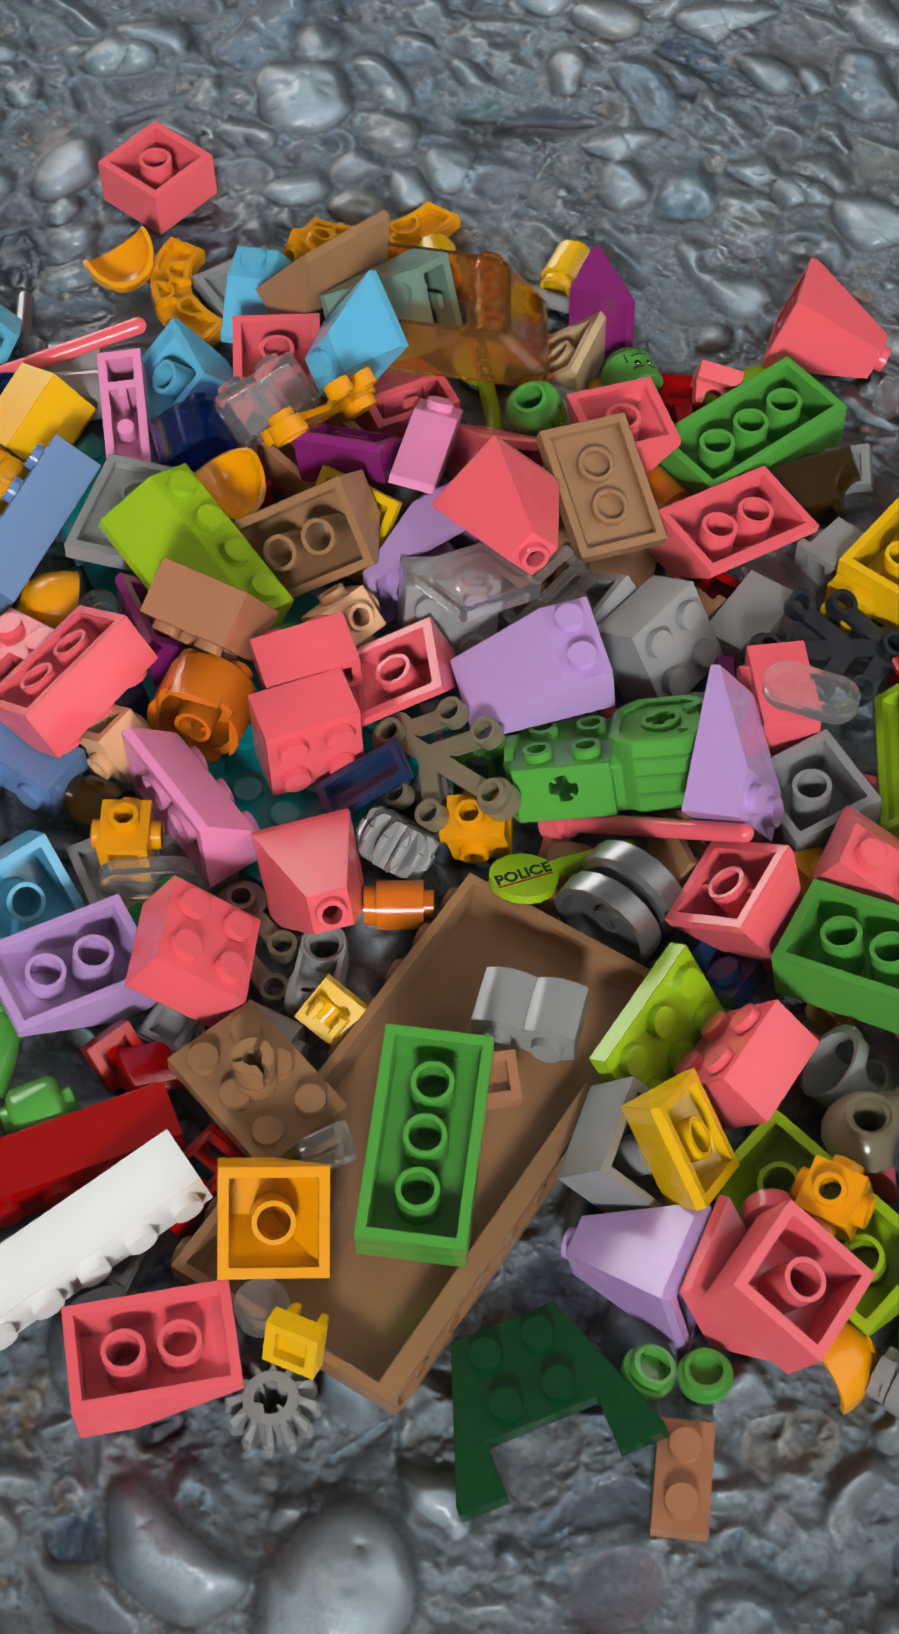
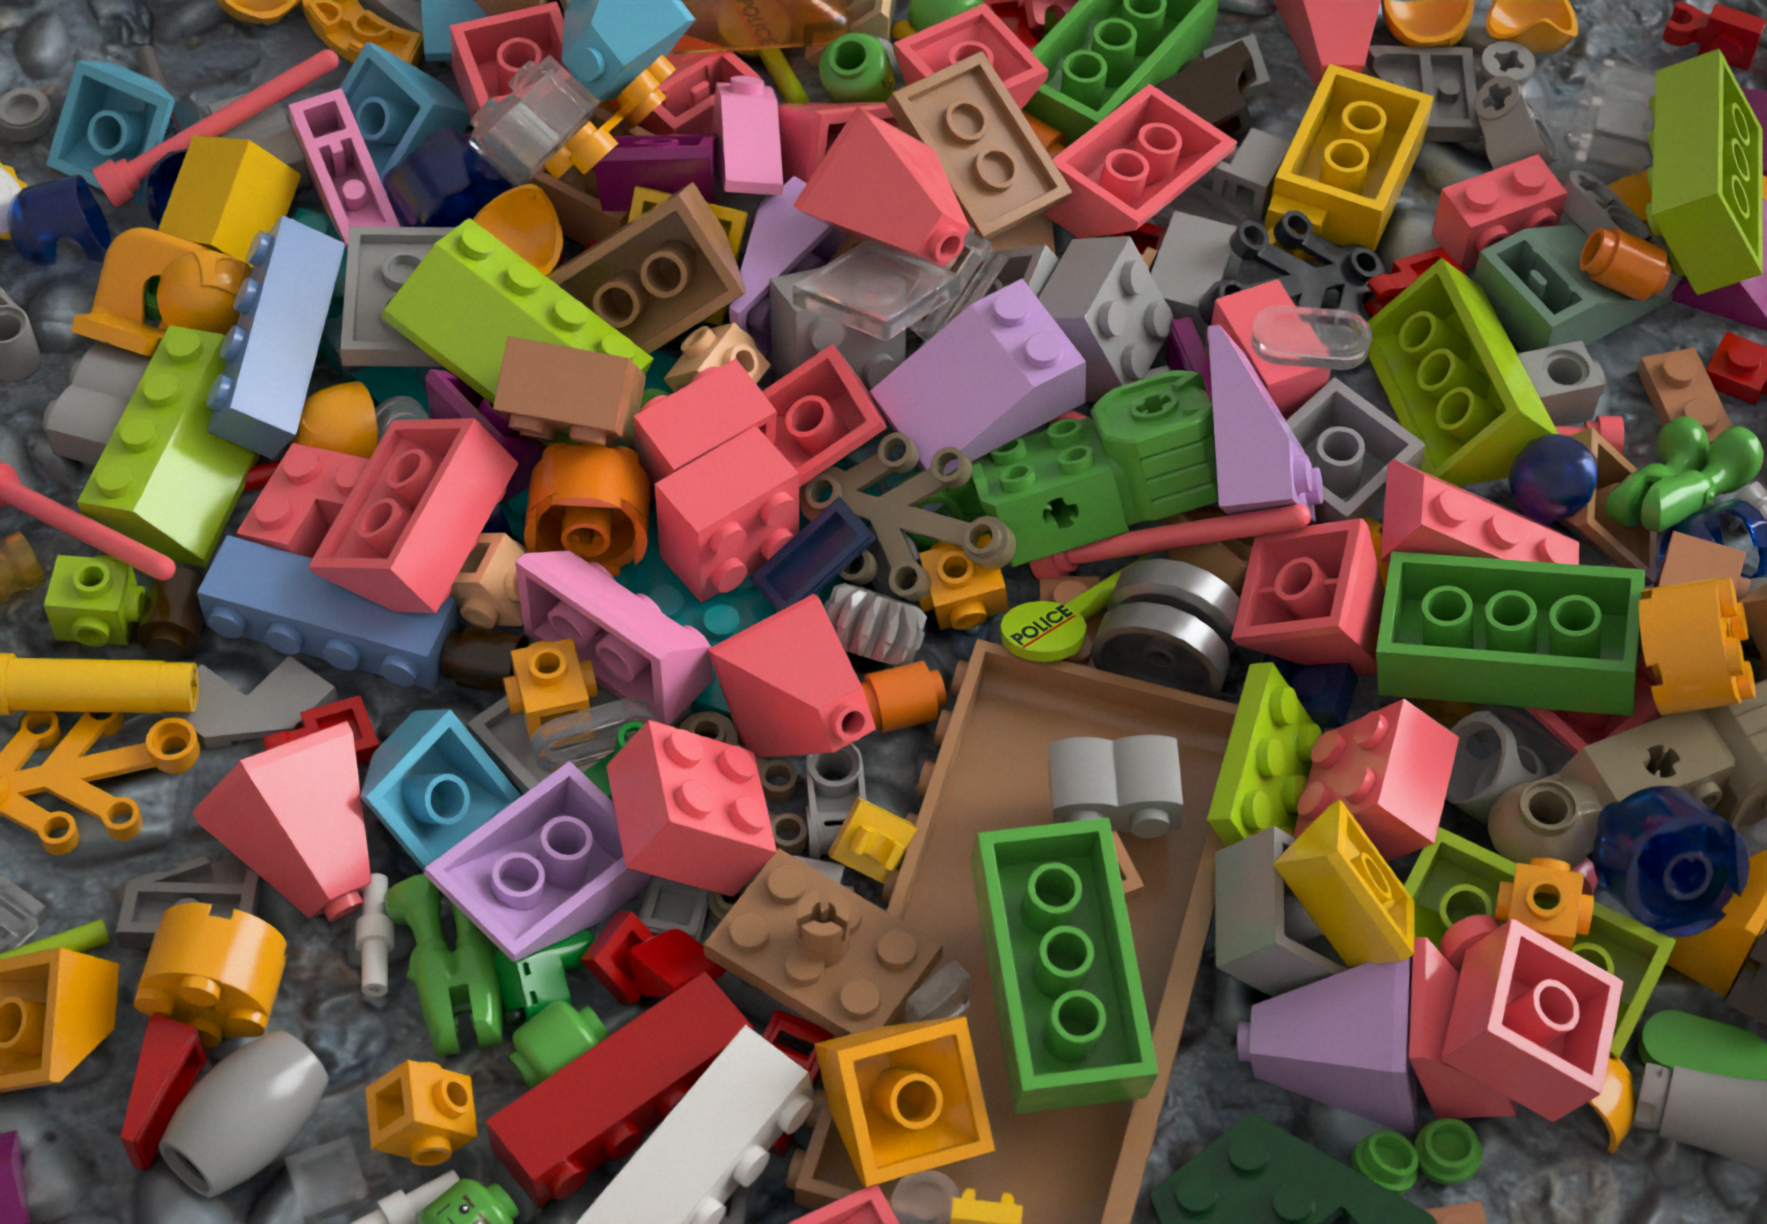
camera: 20 degrees left, 0 degrees up
none -> green piece [495,929,595,1025]

